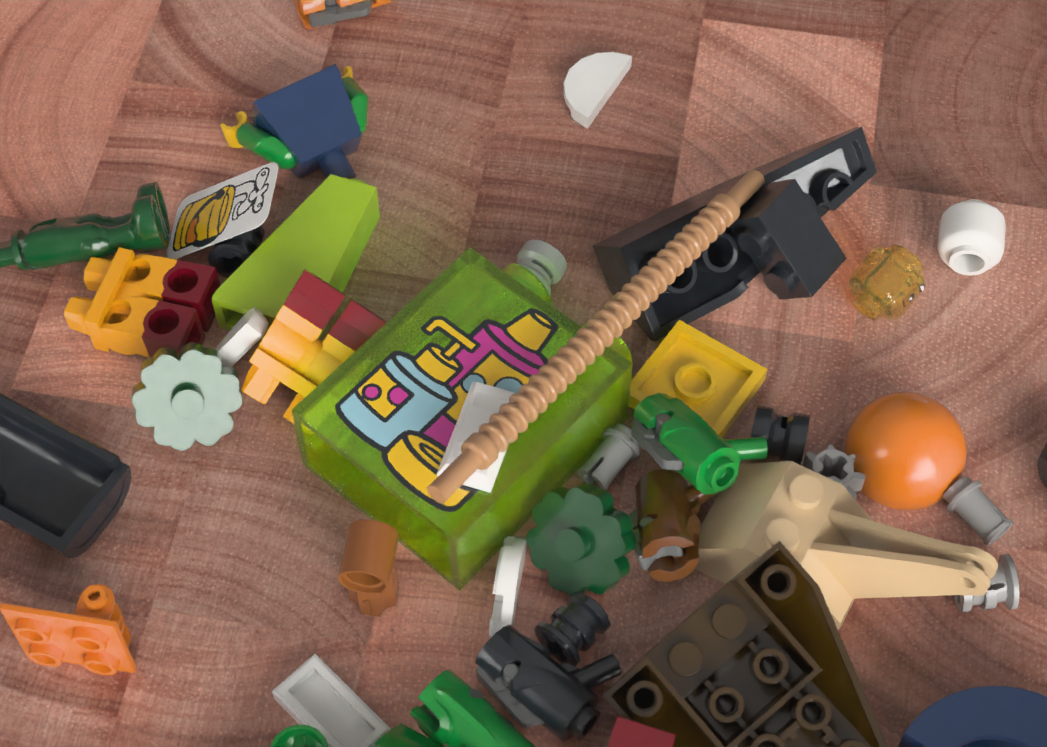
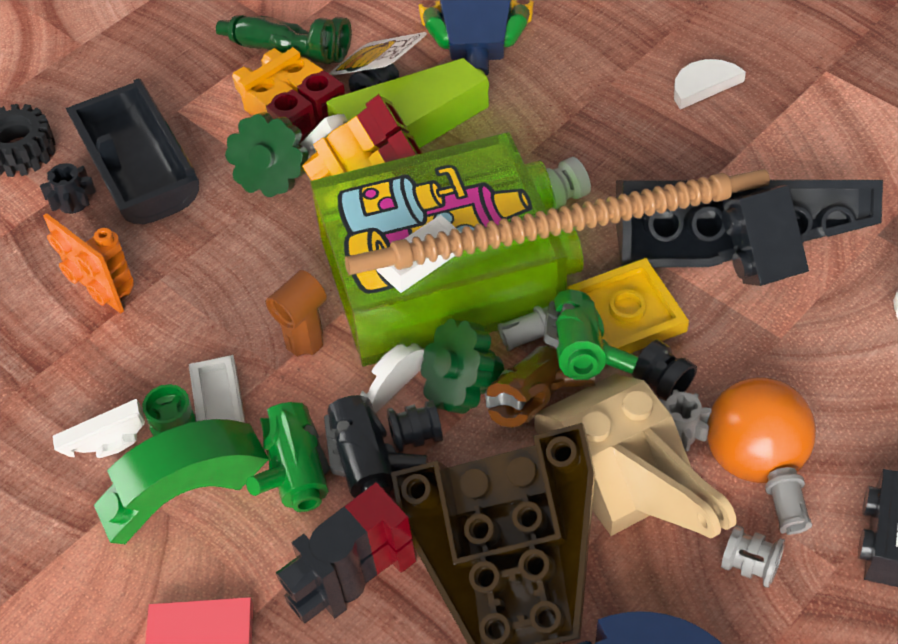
camera: 35 degrees right, 5 degrees down
clear yellow head [849,244,926,320] -> none

